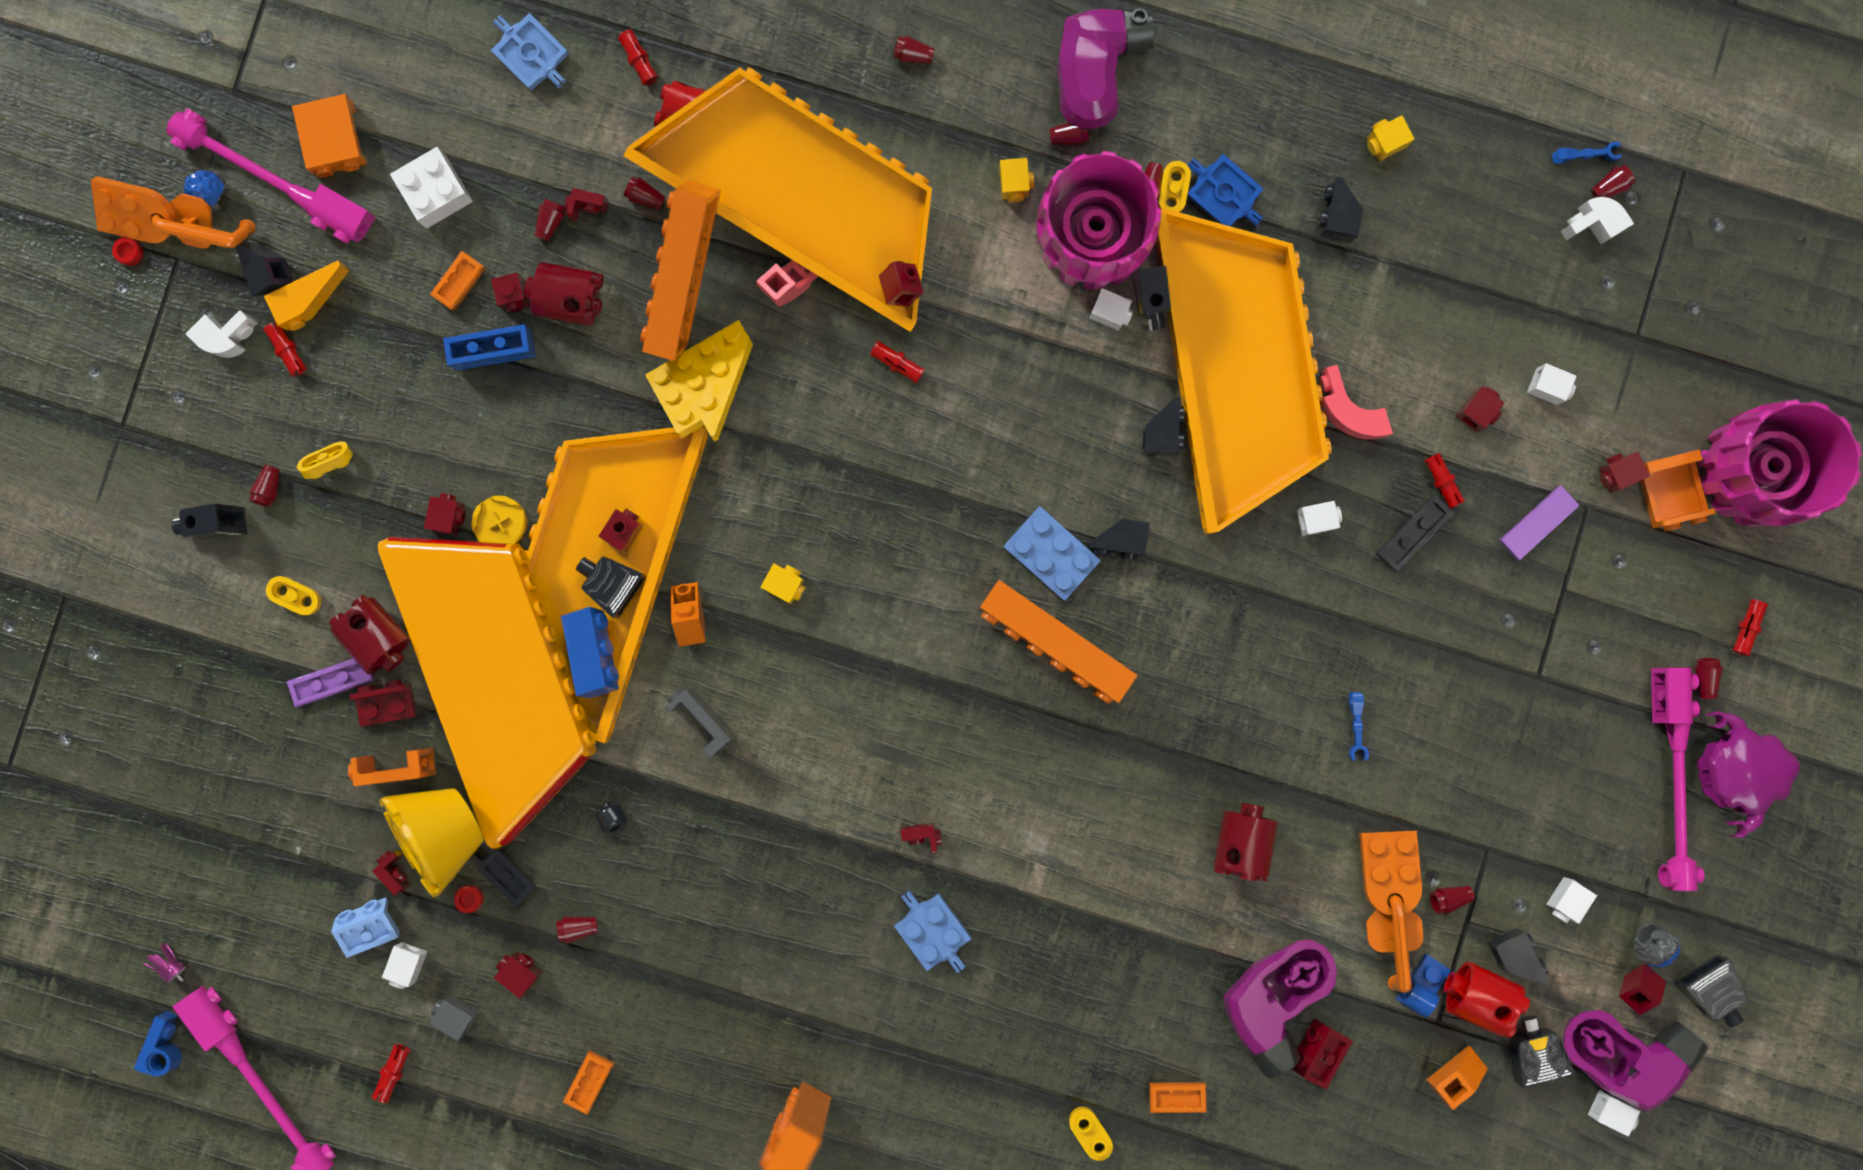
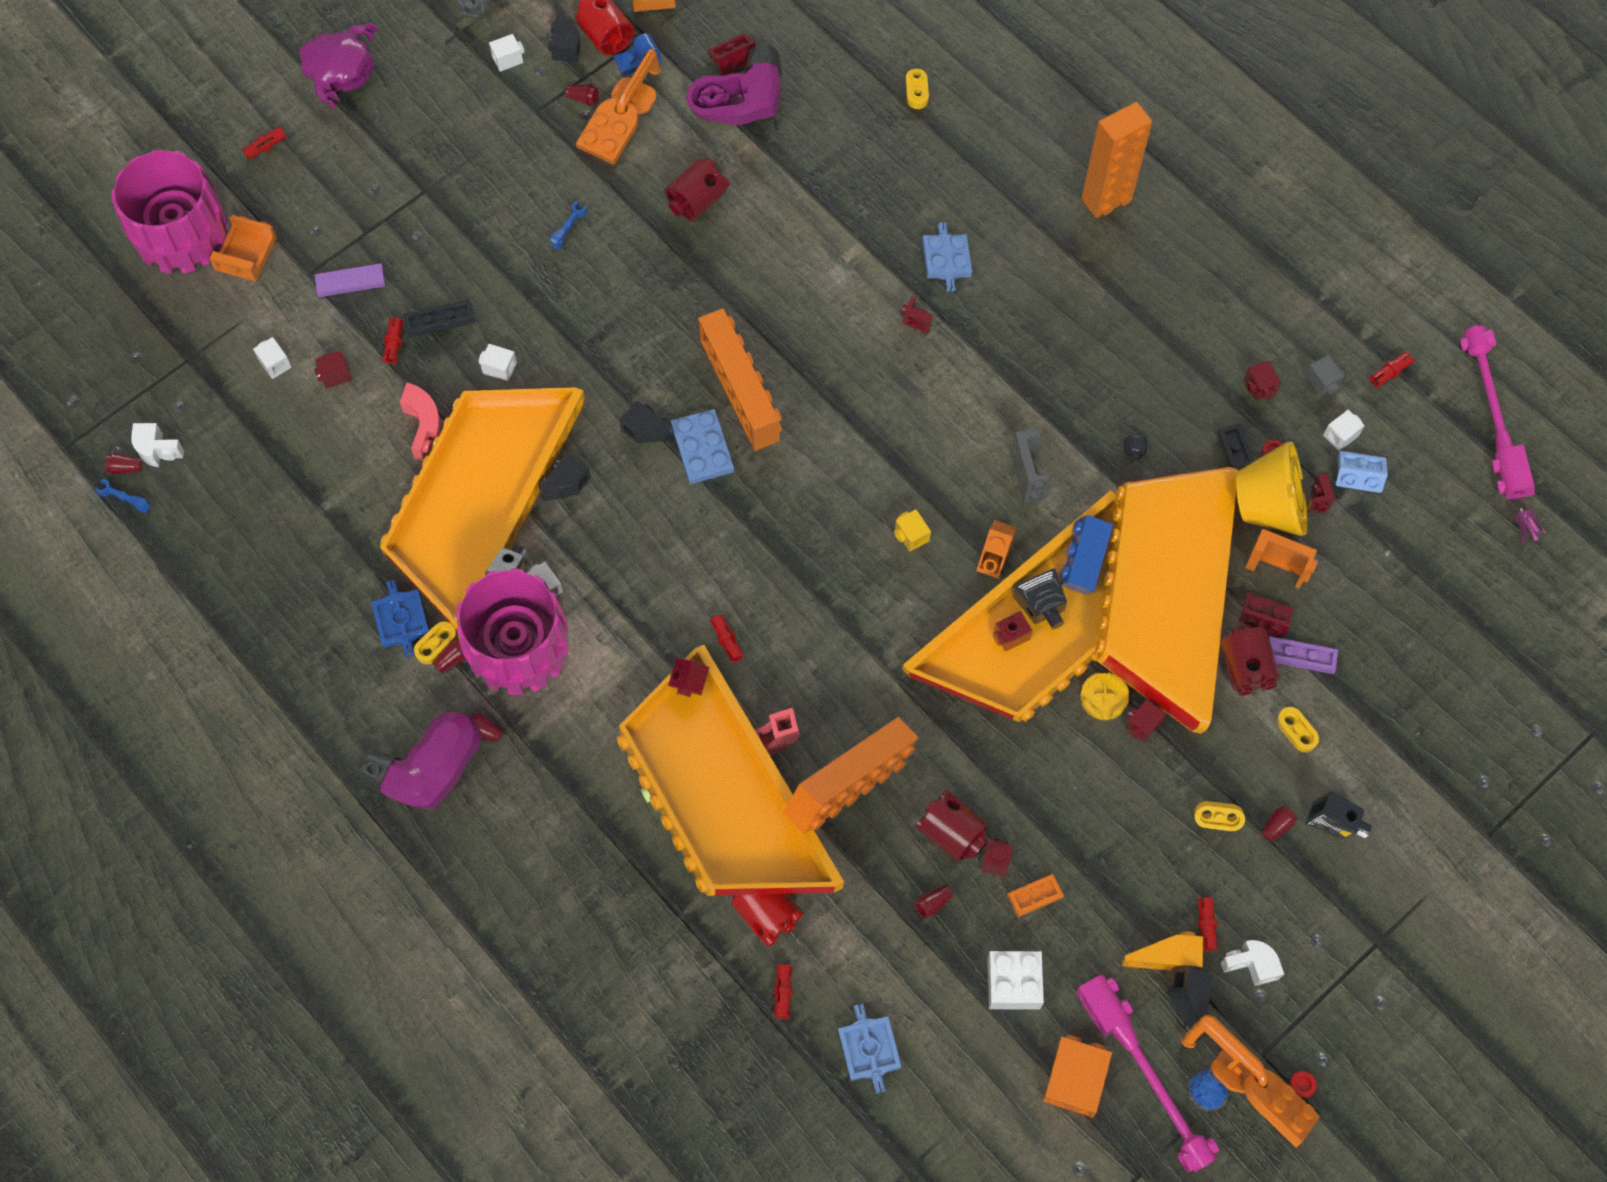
camera: 150 degrees left, 20 degrees down
blue plate [134,1011,182,1077] -> none
blue brick [443,324,536,371] -> none
dark red cone [556,917,598,944] -> none
orange plate [563,1050,614,1115] -> none
dark red bracket [564,188,609,222] -> none
dark red cone [623,176,666,211] -> none
yellow wing [645,320,753,442] -> none
dark red cone [893,35,934,64] -> none
yellow brick [999,158,1034,202] -> none
orange plate [1149,1082,1206,1113] -> none
black slope [1318,177,1363,243] -> none
yellow brick [1367,116,1415,161] -> none
dark red brick [1598,452,1650,493] -> none
dark pink bar [1651,668,1704,891] -> none
dark red cone [1694,658,1724,699] -> none

